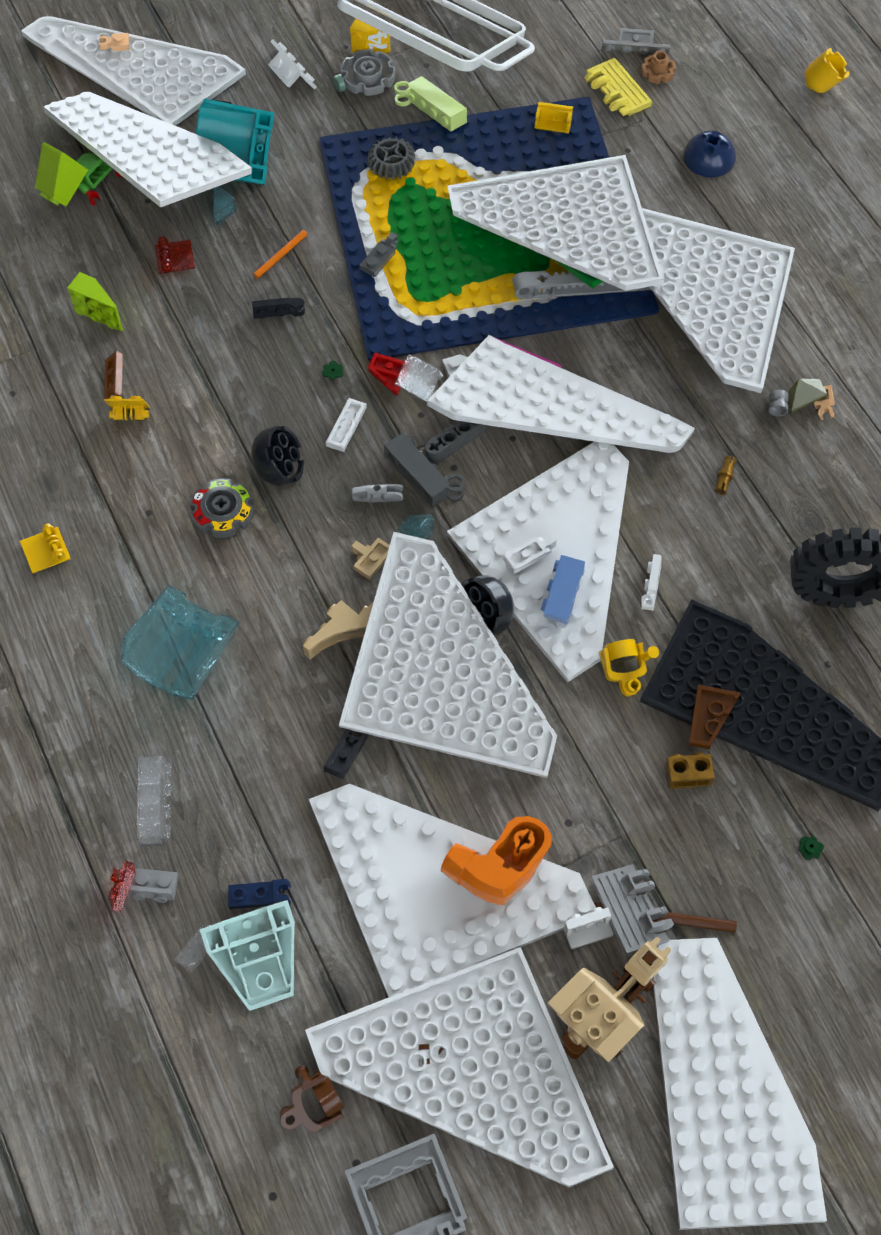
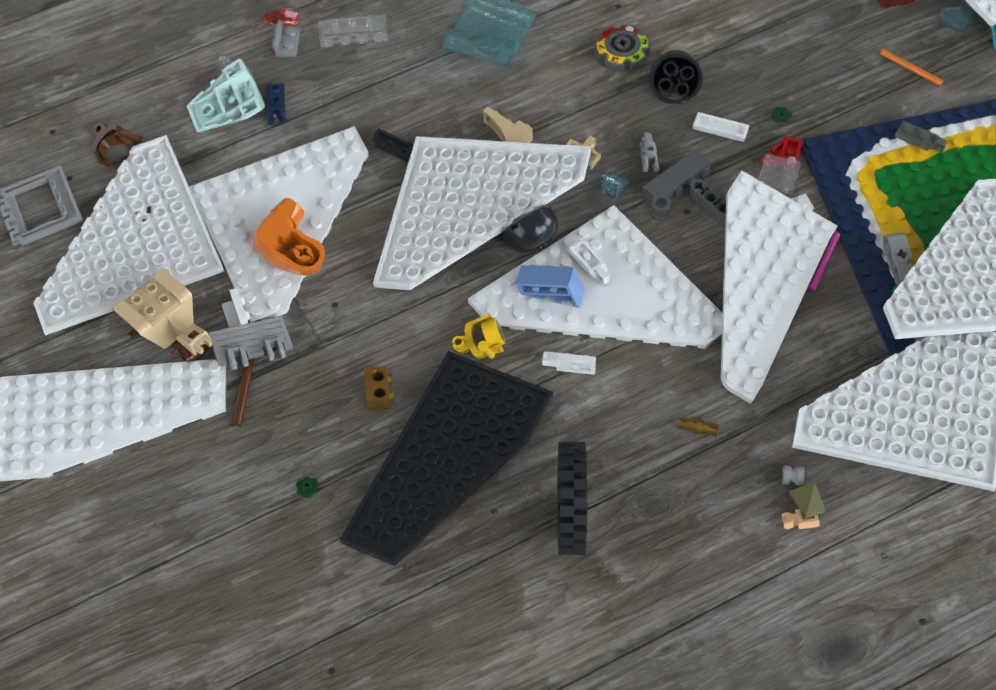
camera: 90 degrees right, 5 degrees down
black hinge [252,297,305,319] -> none
reddish brown wing [688,685,740,749] -> none

